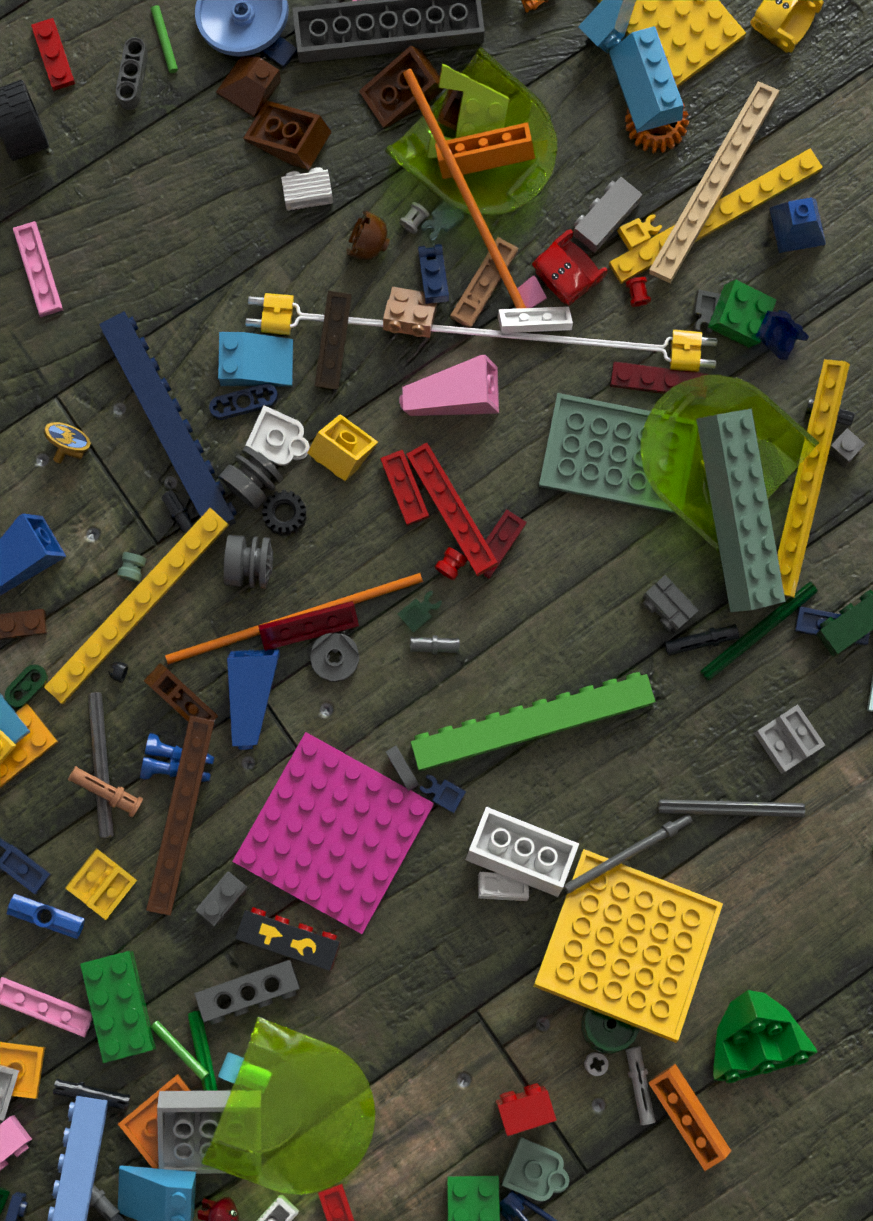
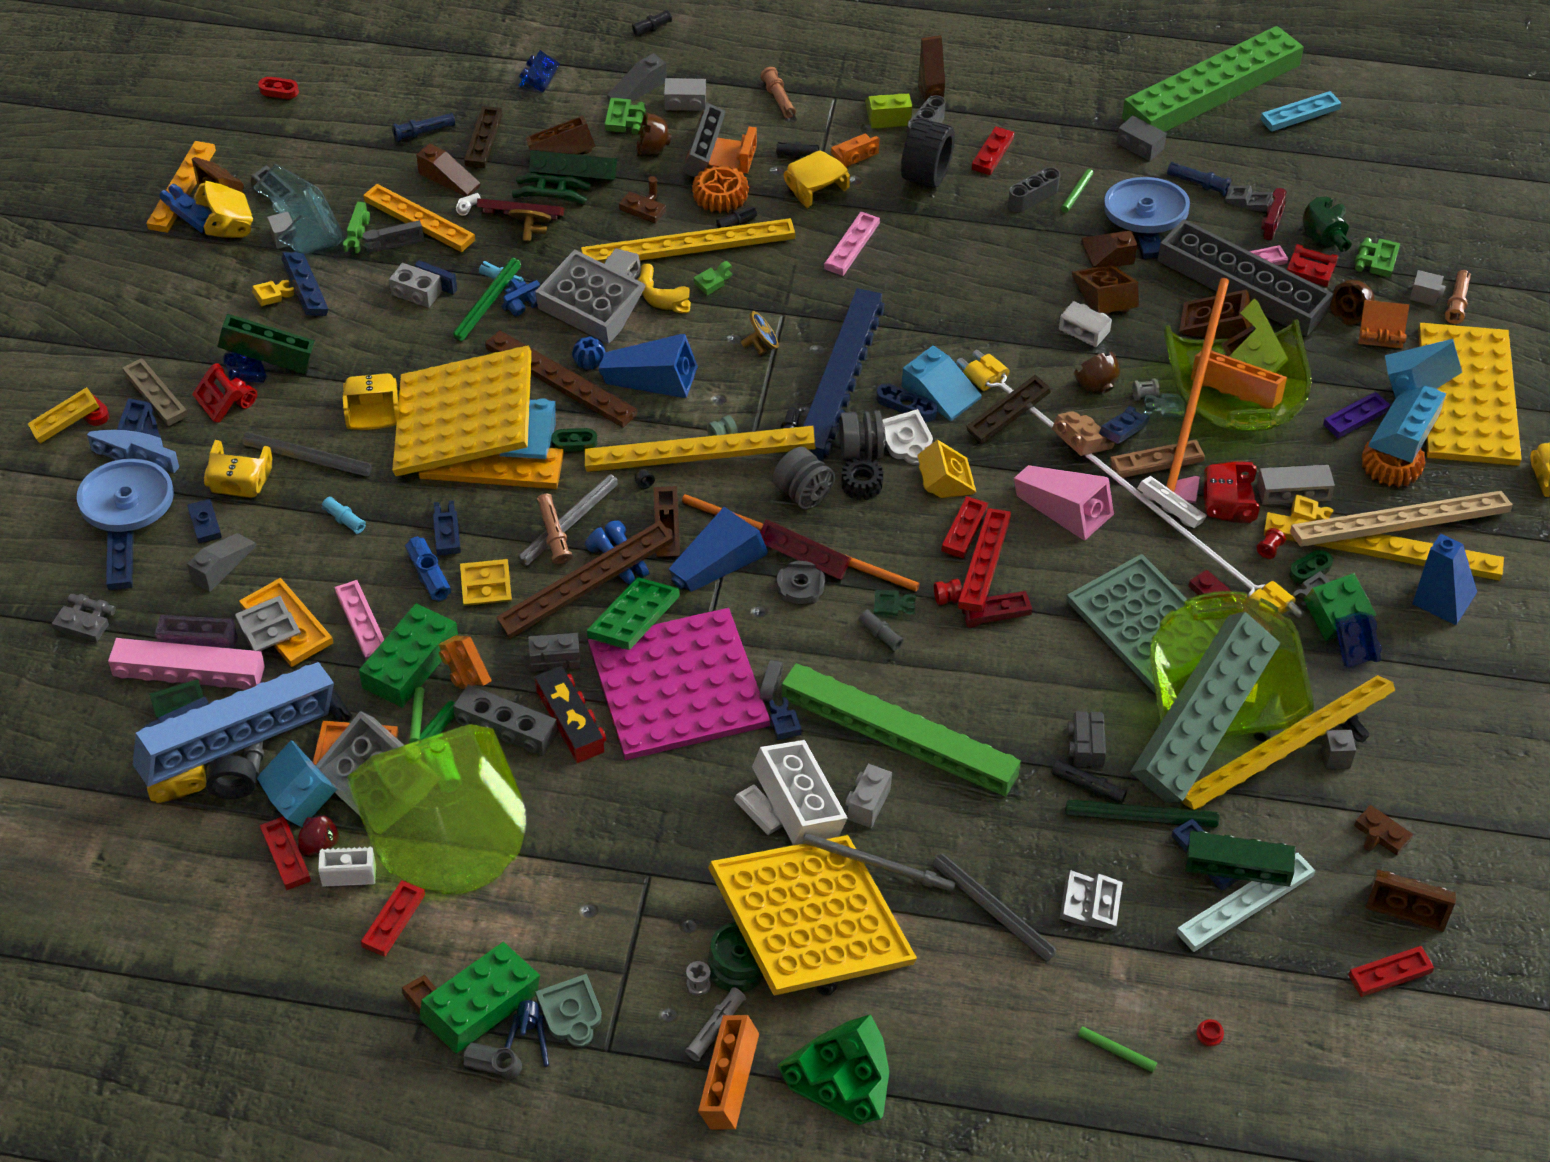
camera: 45 degrees right, 30 degrees down
red brick [496,1083,557,1136] -> none
none -> orange plate [438,636,492,689]
none -> green plate [587,577,680,650]
none -> light grey brick [846,764,892,828]
none -> dark green plate [1289,550,1333,584]
none -> dark purple plate [1323,392,1391,438]

